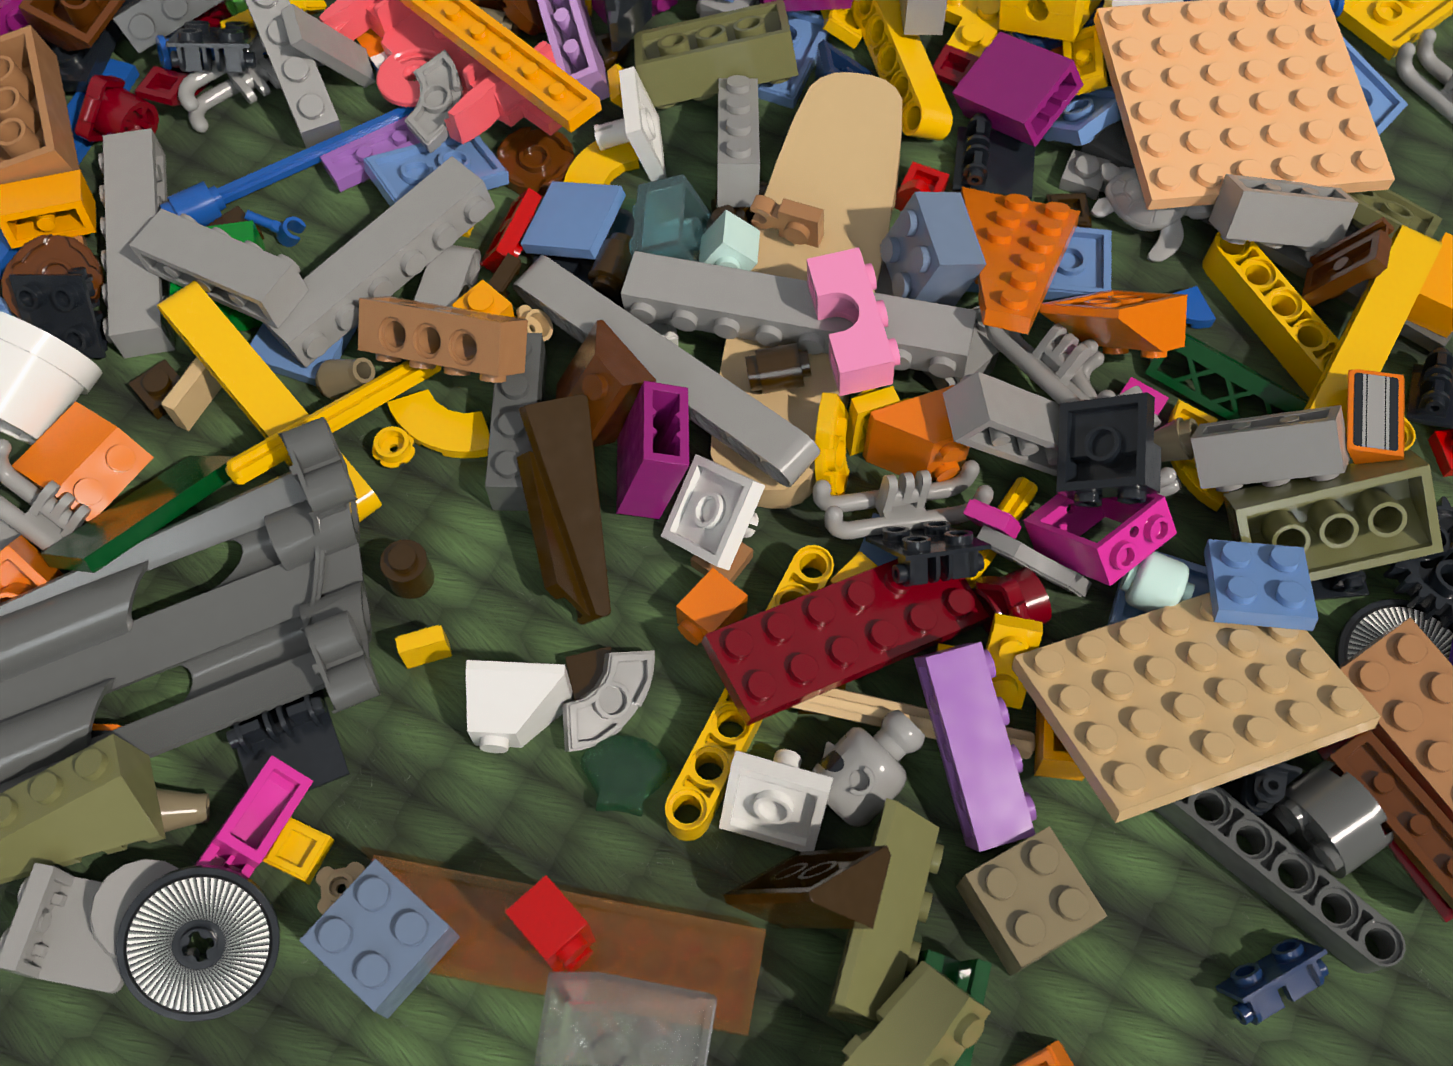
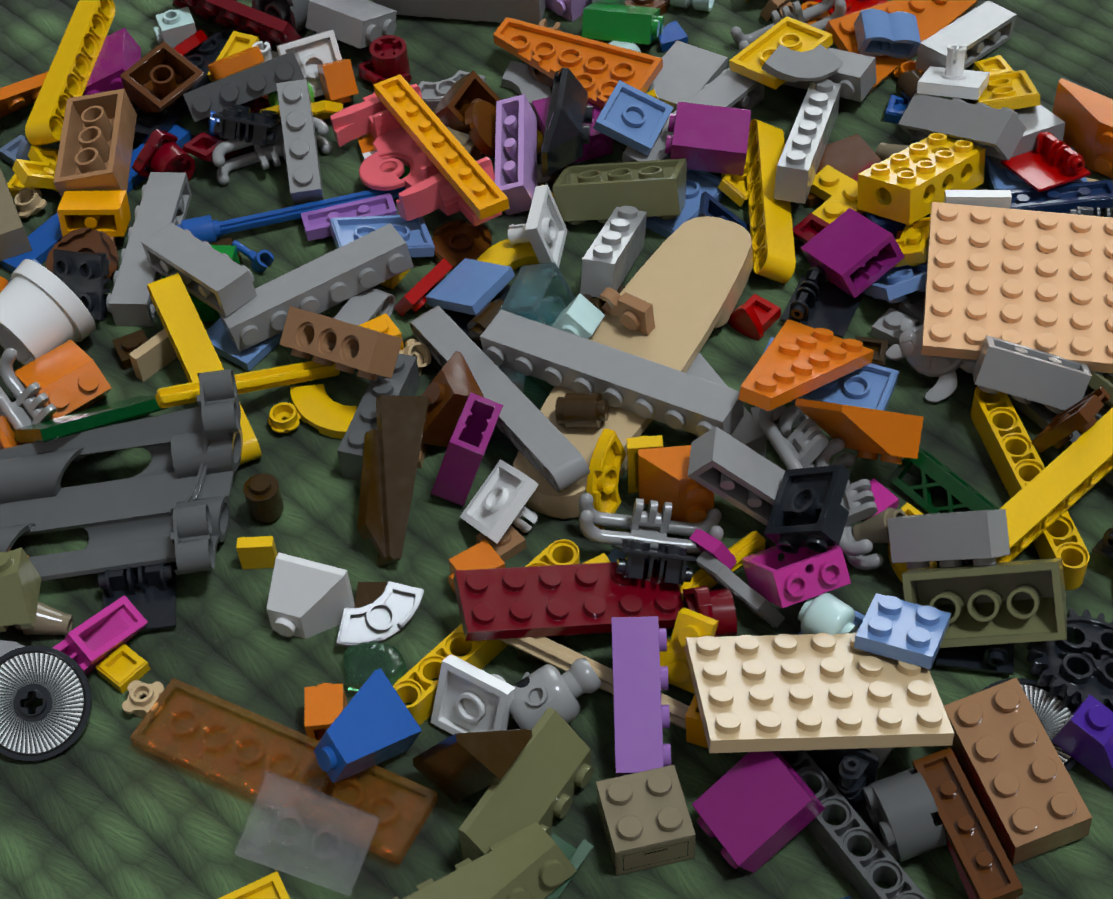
camera: 20 degrees right, 15 degrees down
light grey tile [281,4,376,88] -> none
sand blue brick [299,858,460,1019] -> none
dark tan cone [315,357,375,400] -> none
light grey tile [404,50,463,154] -> none
dark brown tile [488,253,521,299] -> none
red brick [505,875,596,976] -> none
bright pink arch [807,247,900,396] -> none
sand blue brick [880,192,987,306] -> none
blue tile [1172,286,1216,329] -> none
slope [1347,369,1405,464] -> none
none -> orange brick [304,683,348,747]
none -> blue slope [313,668,422,783]
none -> magenta brick [692,751,825,873]

